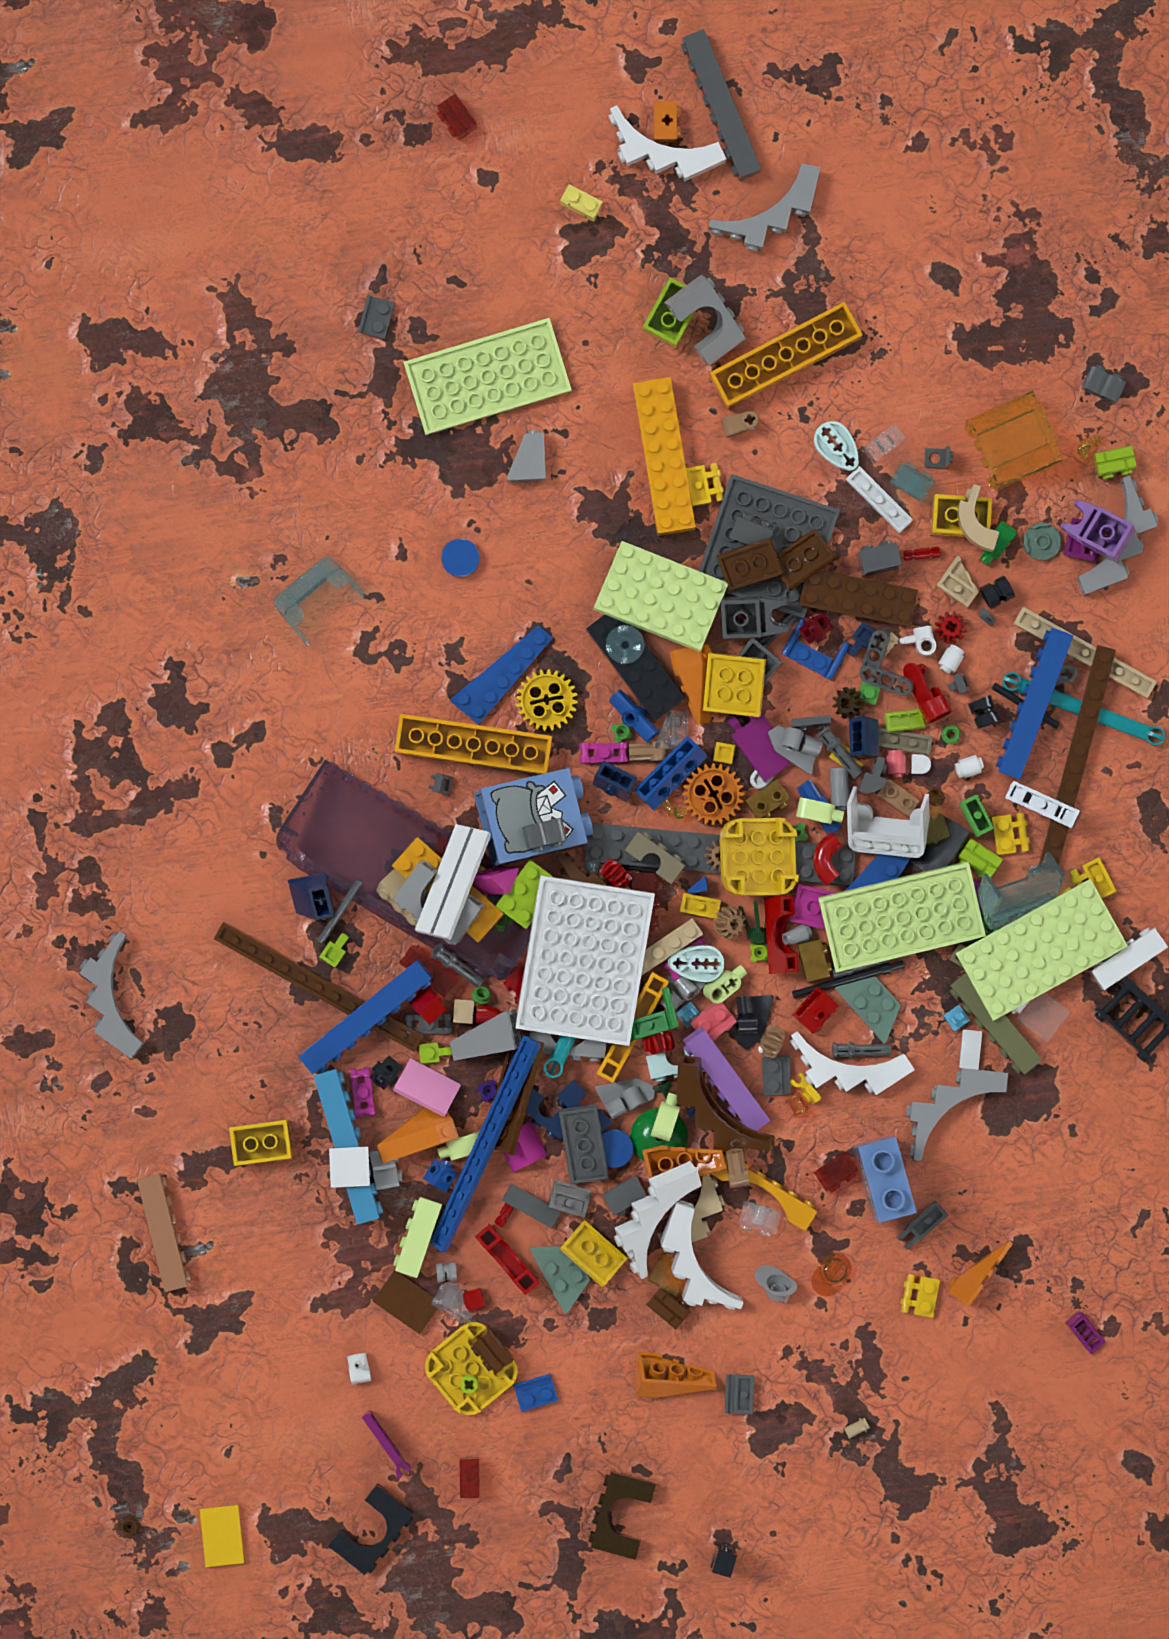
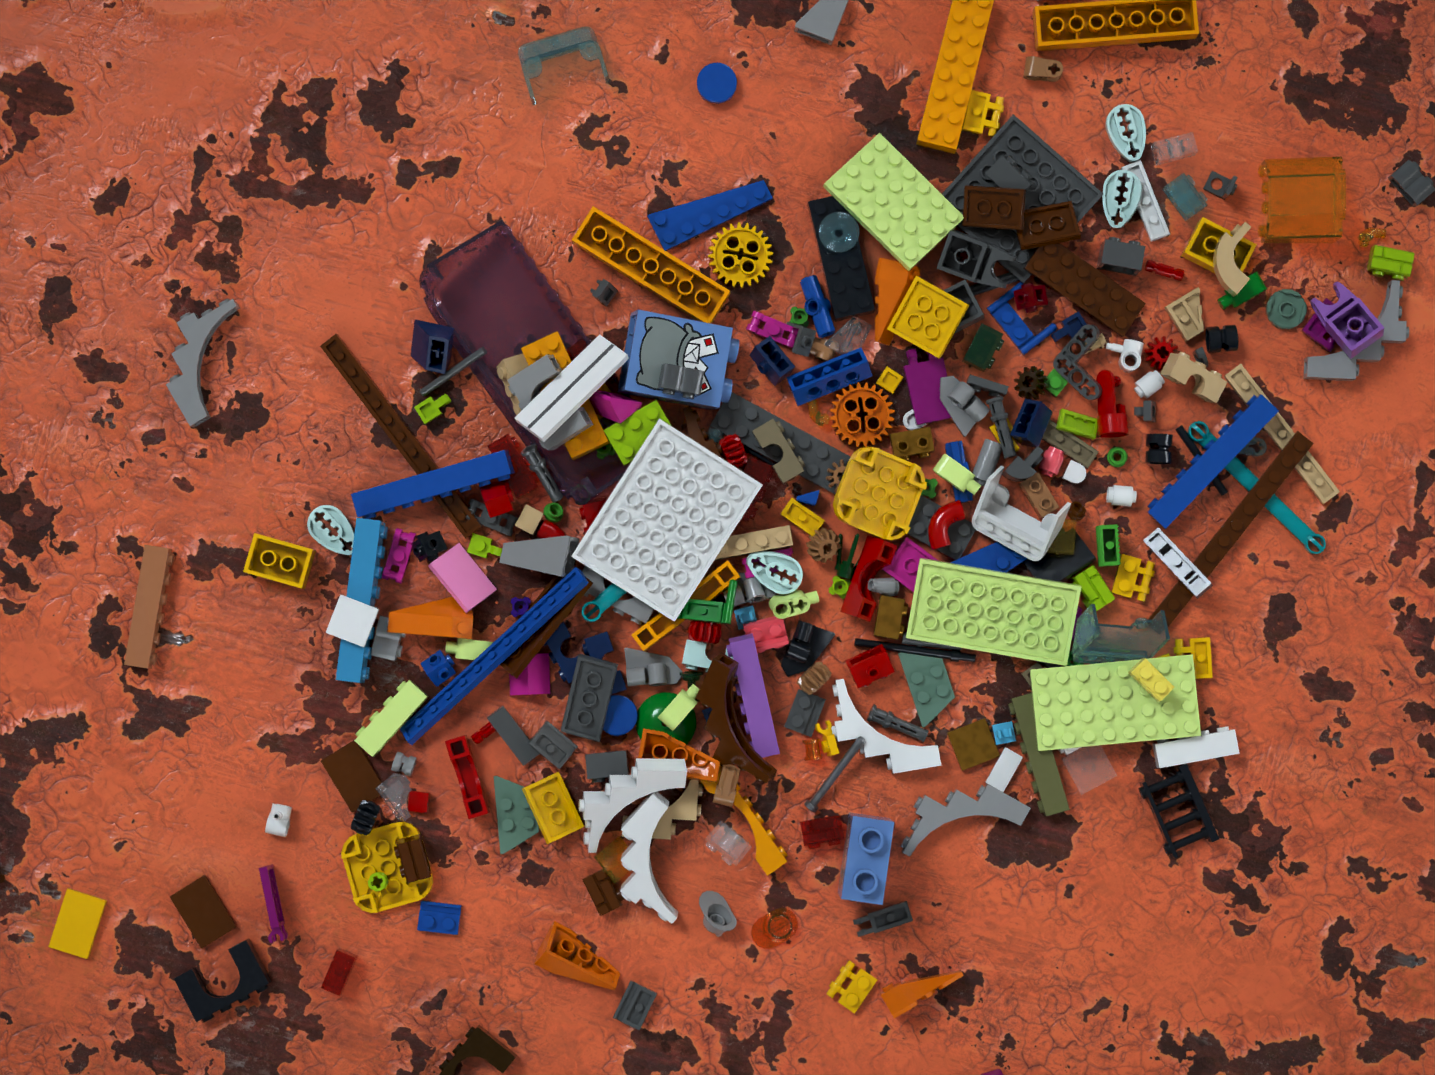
camera: 30 degrees right, 0 degrees up
none -> reddish brown tile [170,875,237,949]
none -> light aqua piece [307,505,355,555]
none -> black gear [351,800,380,836]
none -> dark grey bracket [787,322,817,357]
none -> flat silver bar [804,736,865,812]
none -> pearl gold tile [947,718,1000,771]
none -> clear green brick [962,323,1004,372]
none -> light aqua piece [1102,170,1142,229]
none -> light yellow brick [1128,658,1174,702]
none -> tan arch [1160,352,1227,403]

